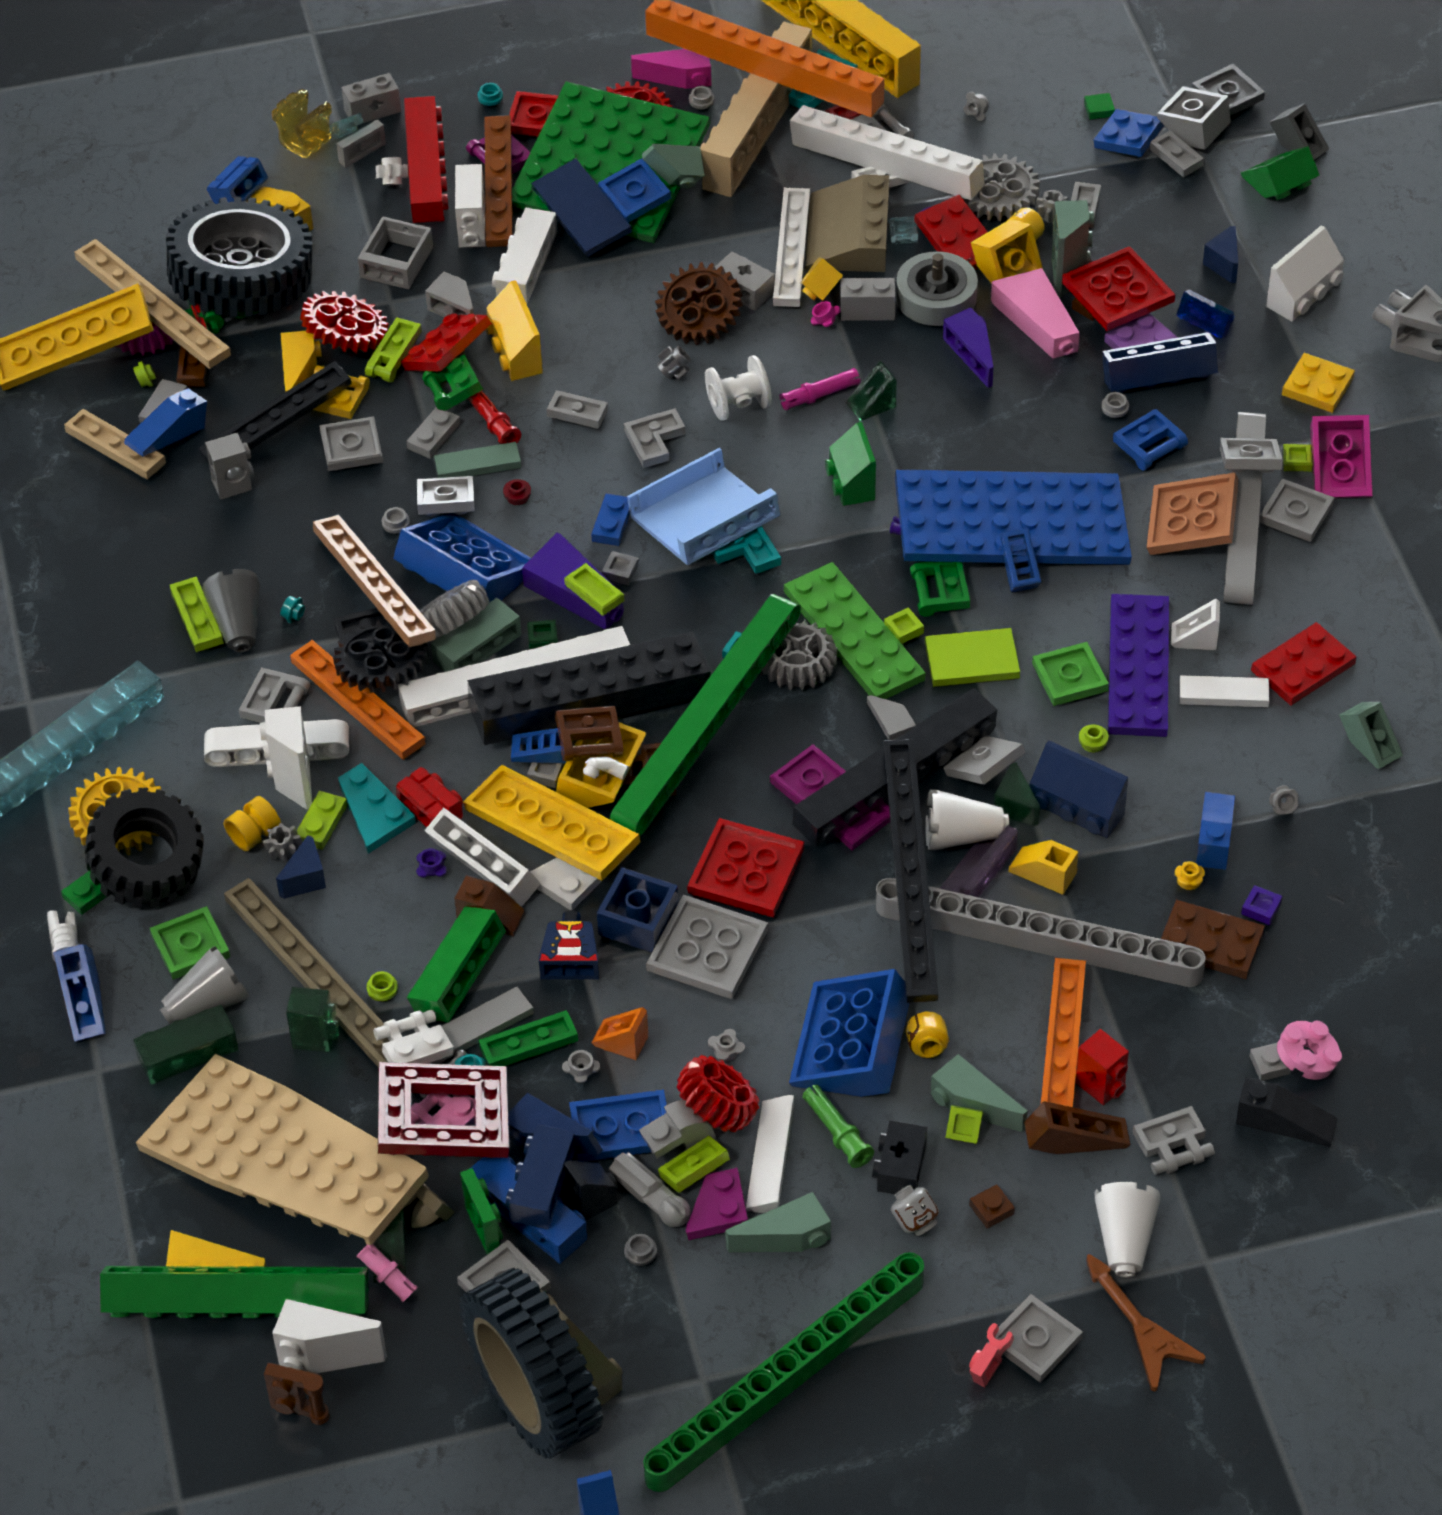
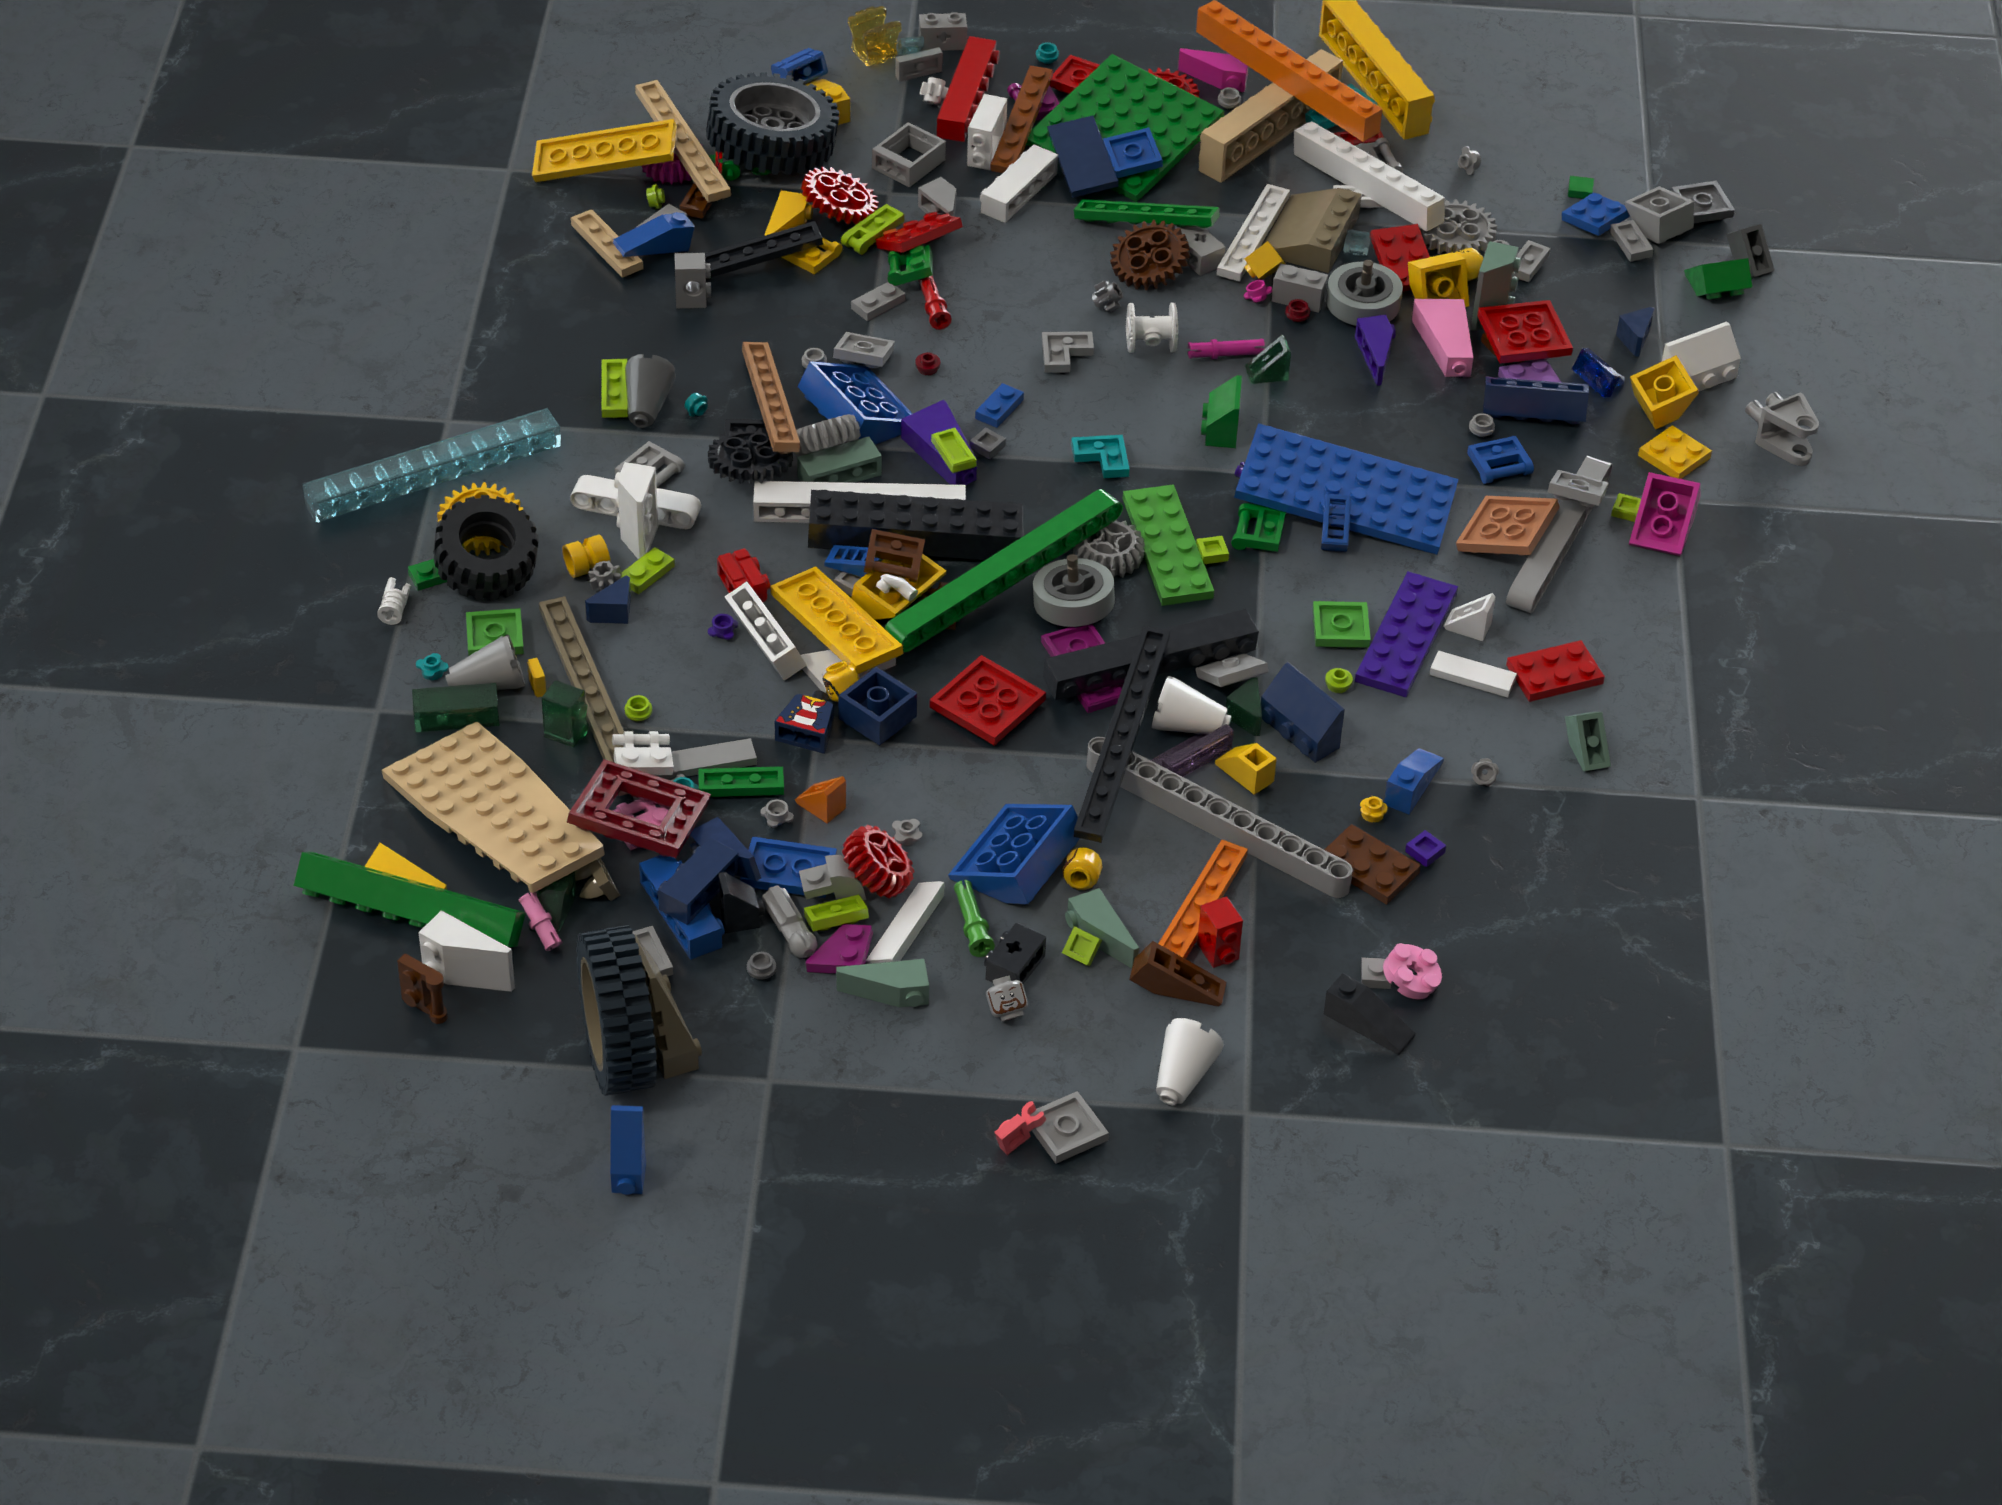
camera: 15 degrees right, 5 degrees down
blue slope [53,944,106,1042] -> none
orange plate [290,640,426,760] -> none
light grey plate [319,416,383,471] -> none
teal wing [338,763,416,854] -> none
green brick [407,906,506,1023] -> none
sand green tile [434,442,521,478] -> none
reddish brown slope [454,875,525,937] -> none
green plate [460,1168,503,1255] -> none
yellow slope [486,280,543,381] -> none
dark green tile [527,620,558,650] -> none
light grey plate [547,390,608,429] -> none
light blue panel [627,448,780,565] -> none
sand green slope [642,144,705,188] -> none
green beam [643,1252,924,1492] -> none
light grey plate [646,895,768,999] -> none
light grey tile [867,695,916,740] -> none
lime tile [925,628,1020,687] -> none
reddish brown plate [969,1184,1015,1229] -> none
dark orange piece [1086,1254,1205,1391] -> none
light grey plate [1133,1106,1215,1175] -> none
light grey plate [1259,478,1334,542] -> none
none -> teal plate [416,653,449,680]
none -> yellow tile [527,658,547,698]
none -> yellow head [822,661,860,702]
none -> light grey wheel [1033,554,1115,627]
none -> green plate [1073,200,1220,228]
none -> dark red plate [1285,299,1310,322]
none -> yellow slope [1630,355,1699,430]

